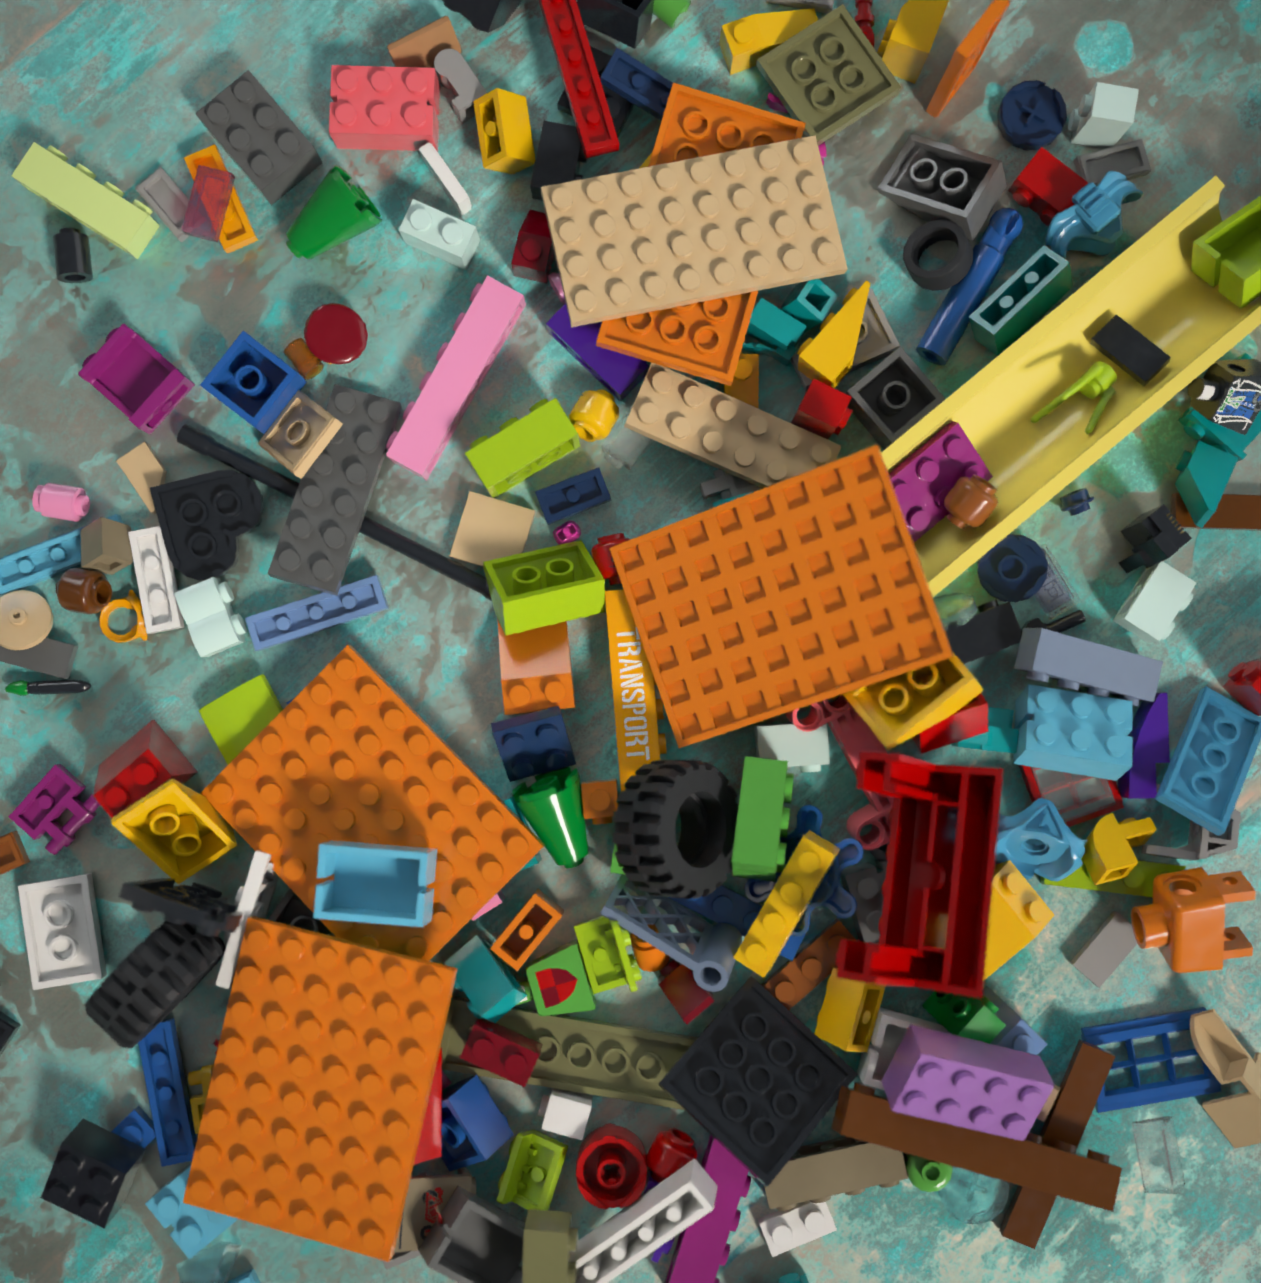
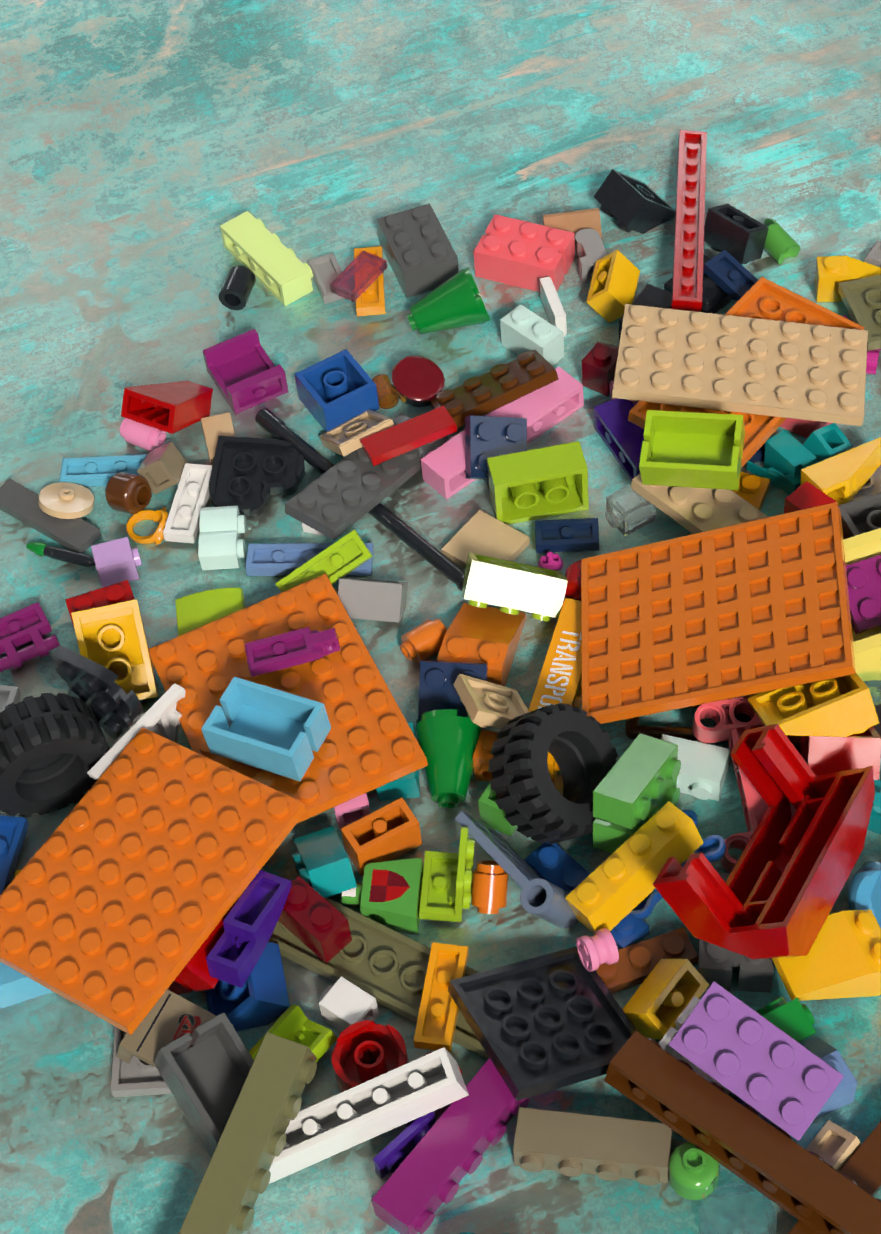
camera: 25 degrees right, 35 degrees down
yellow head [569,389,620,442] -> none
dark red slope [657,958,714,1024] -> none
white plate [758,1201,837,1257] -> none
none -> lavender brick [91,537,142,588]
none -> red slope [121,380,213,434]
none -> dark purple slope [206,870,292,988]
none -> magenta hinge [245,627,340,677]
none -> lime plate [275,530,373,592]
none -> light grey brick [338,577,408,623]
none -> red tile [360,405,457,466]
none -> orange brick [400,618,447,663]
none -> light orange plate [413,942,469,1052]
none -> reddish brown plate [429,350,559,428]
none -> tan plate [453,674,529,729]
none -> dark blue plate [465,416,527,480]
none -> bright pink wheel [576,928,619,972]
none -> lime piece [639,410,745,490]

